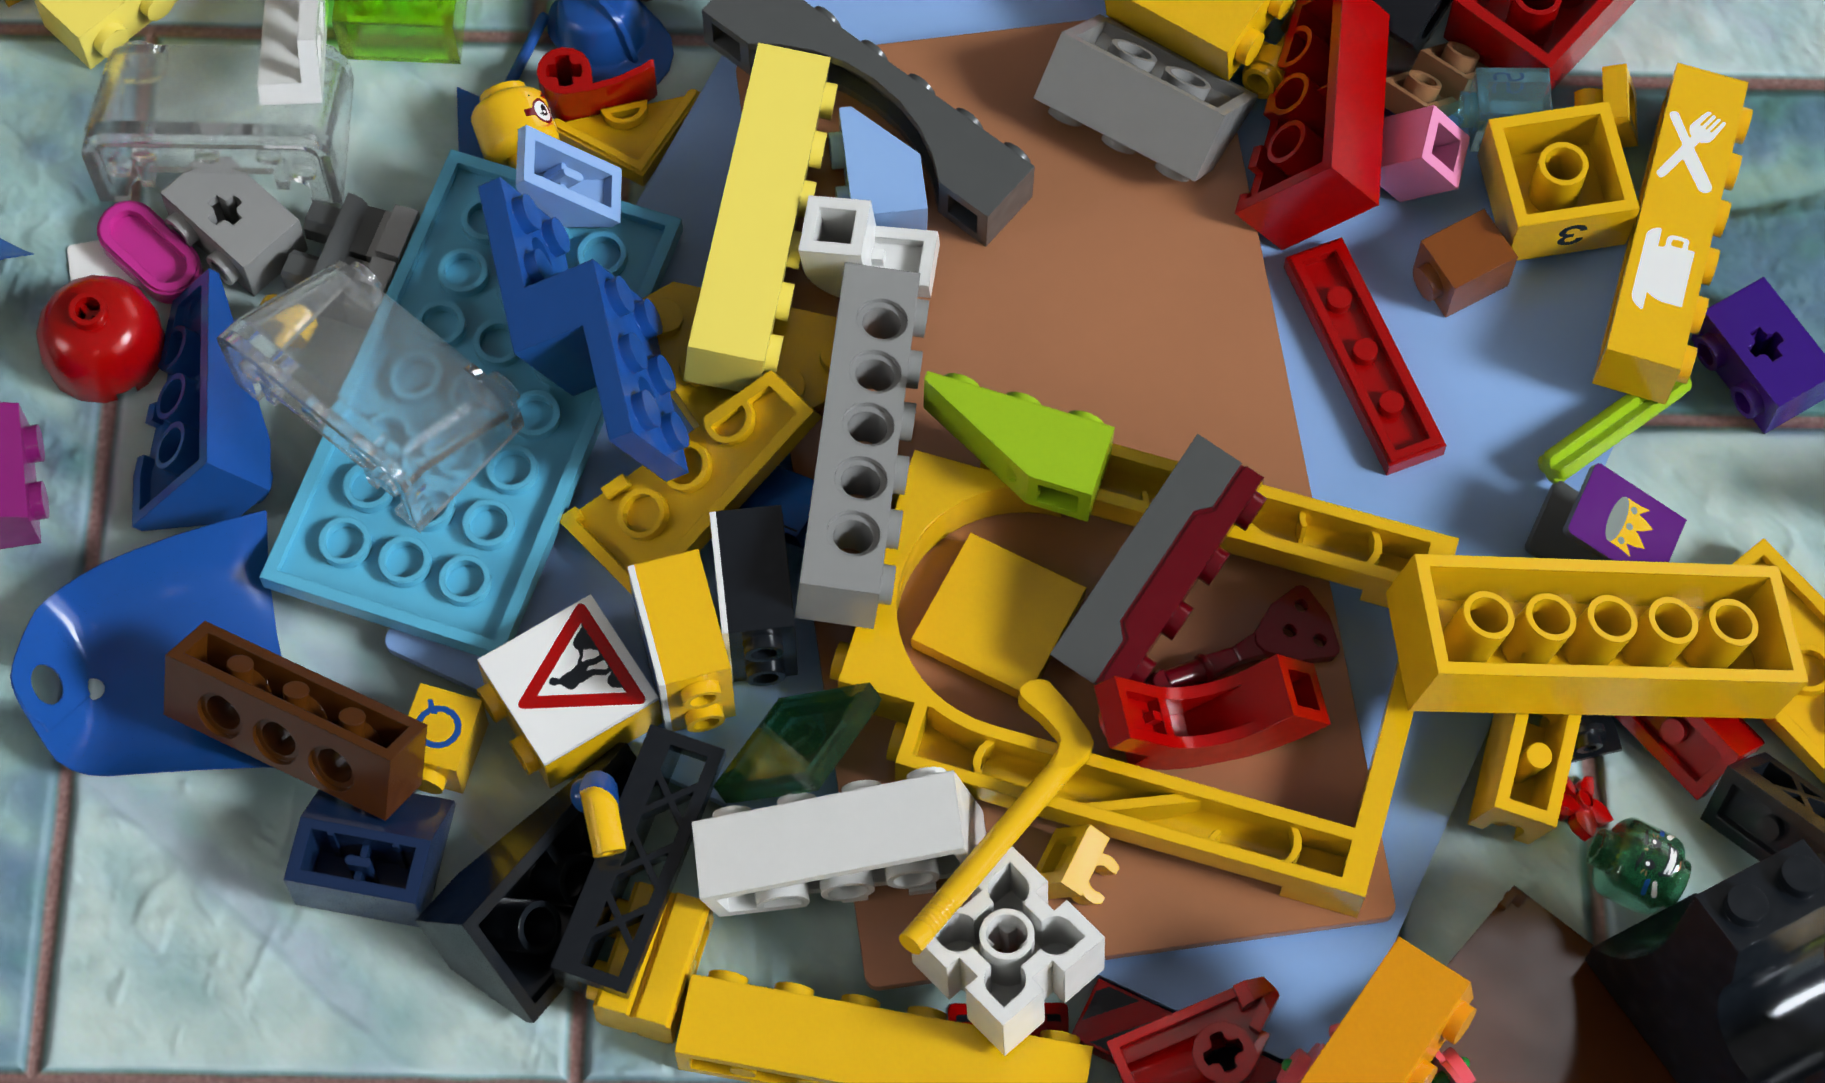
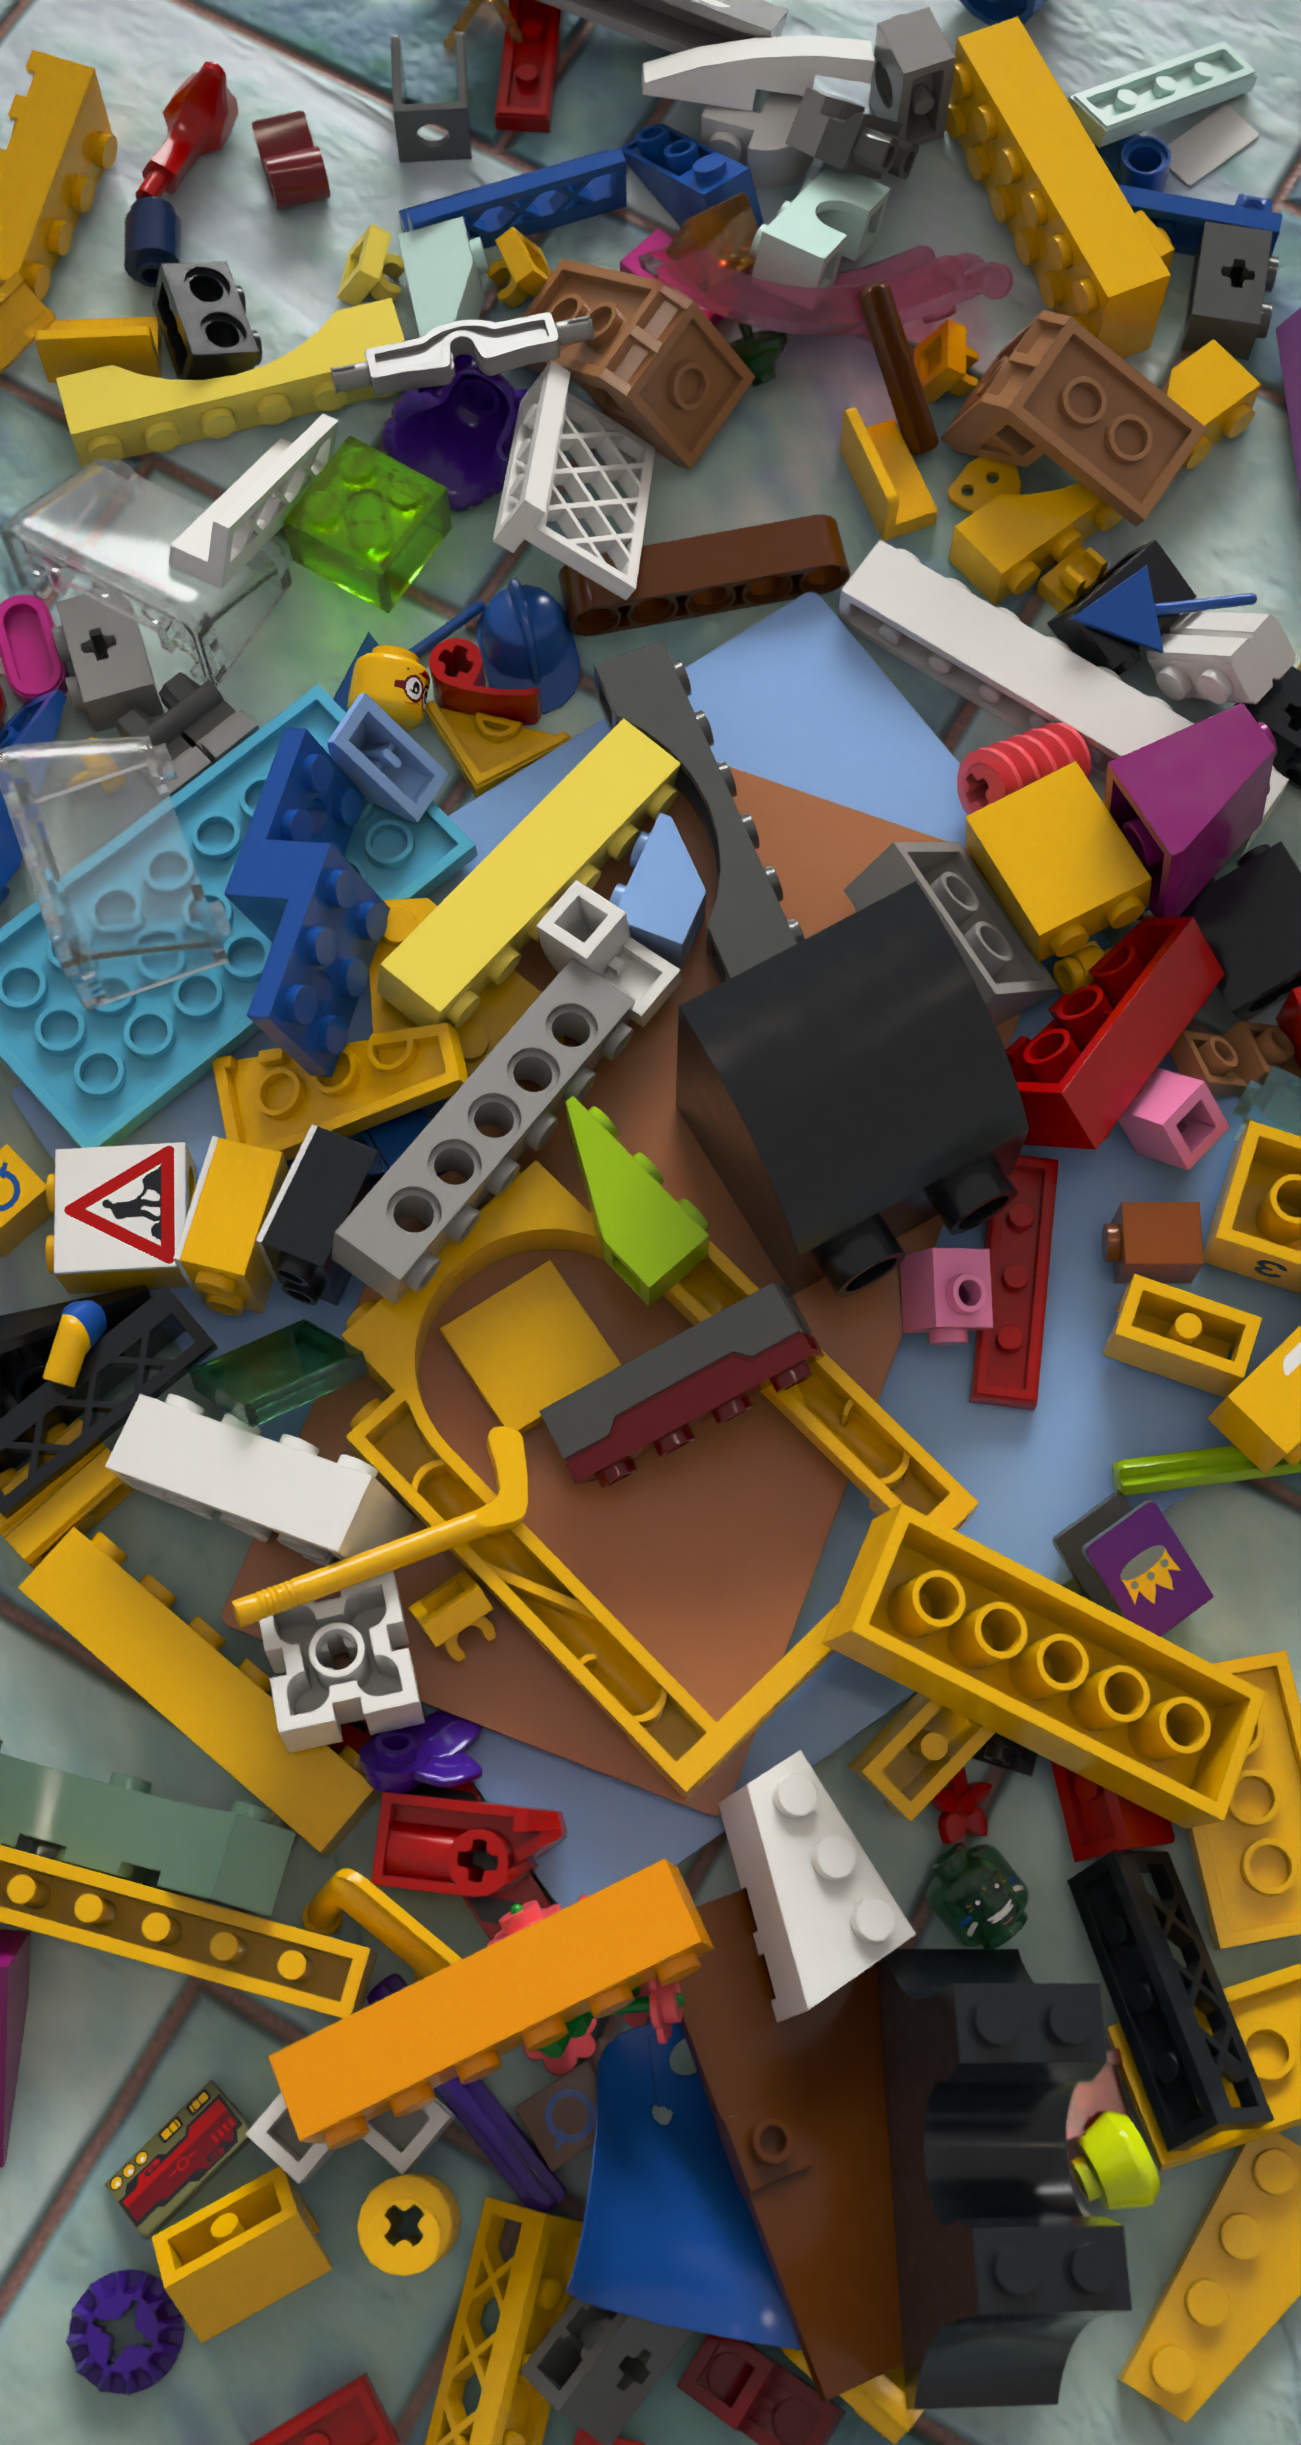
camera: 30 degrees right, 5 degrees up
red arch [1094,654,1331,770] -> none
dark red piece [1146,585,1340,687] -> none
none -> dark purple plate [360,1711,482,1793]
none -> black brick [676,881,1029,1297]
none -> white wedge [718,1750,916,2023]
none -> bright pink brick [900,1247,993,1345]
none -> yellow brick [1102,1274,1262,1398]

